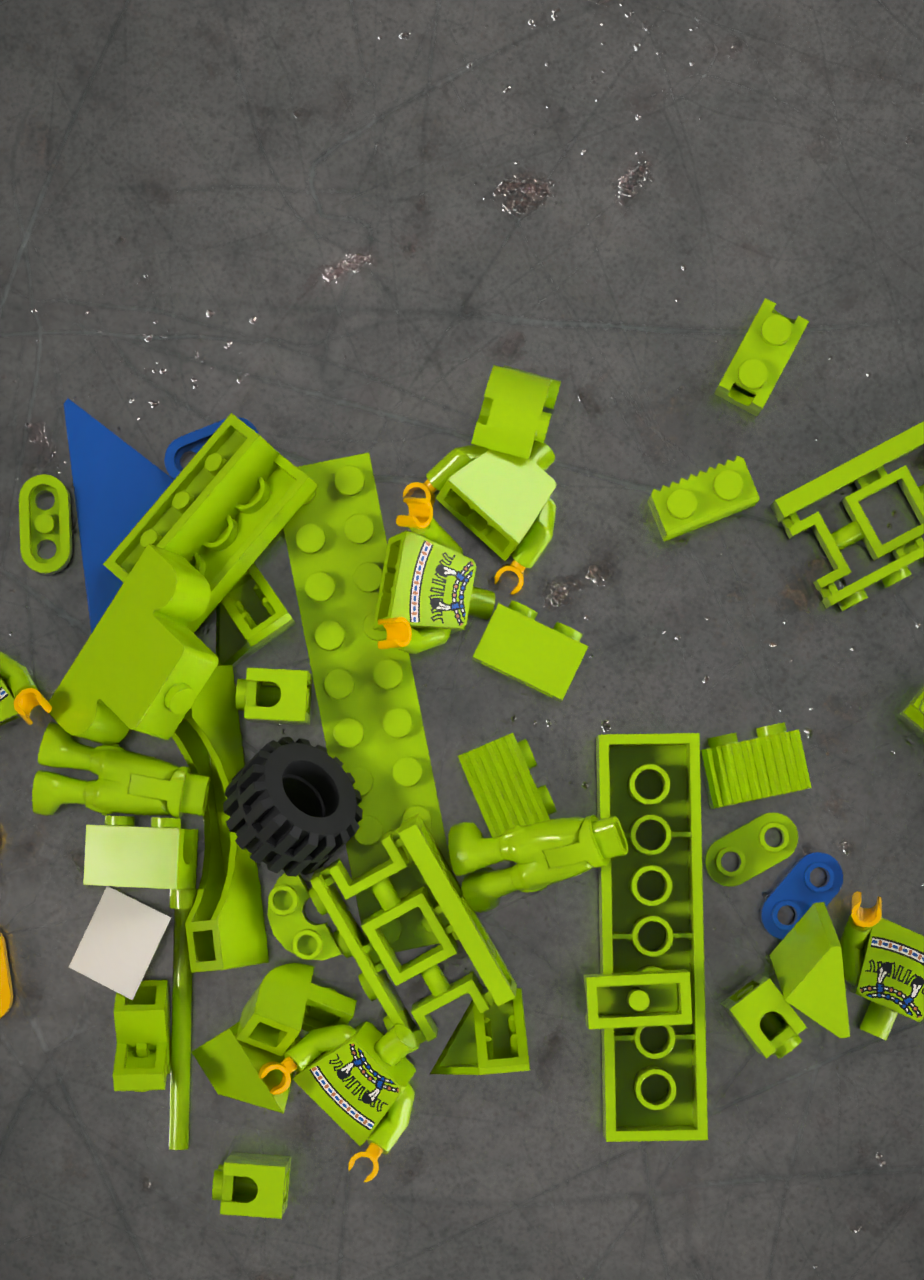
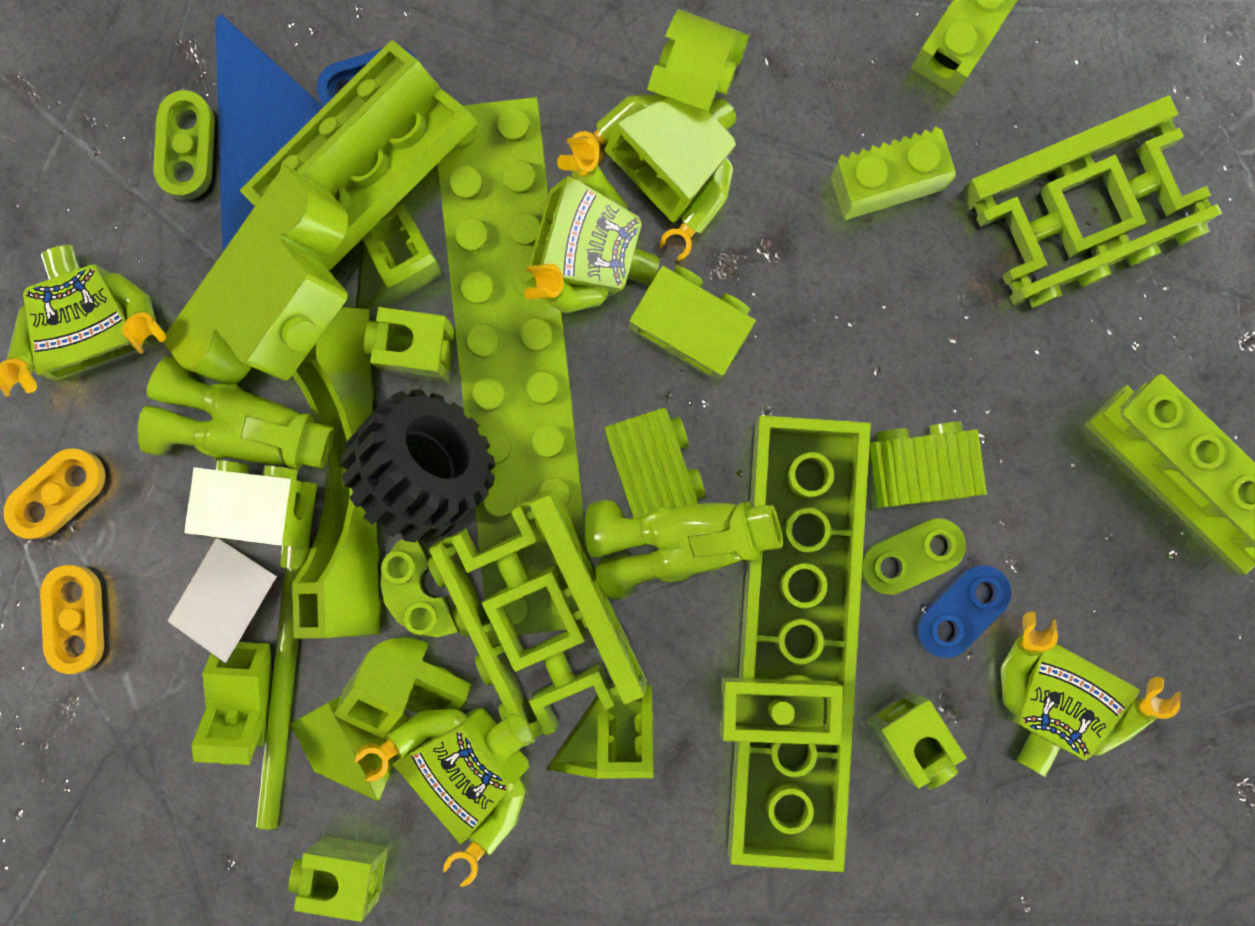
camera: 10 degrees right, 0 degrees up
lime slope [769,902,850,1038] -> none

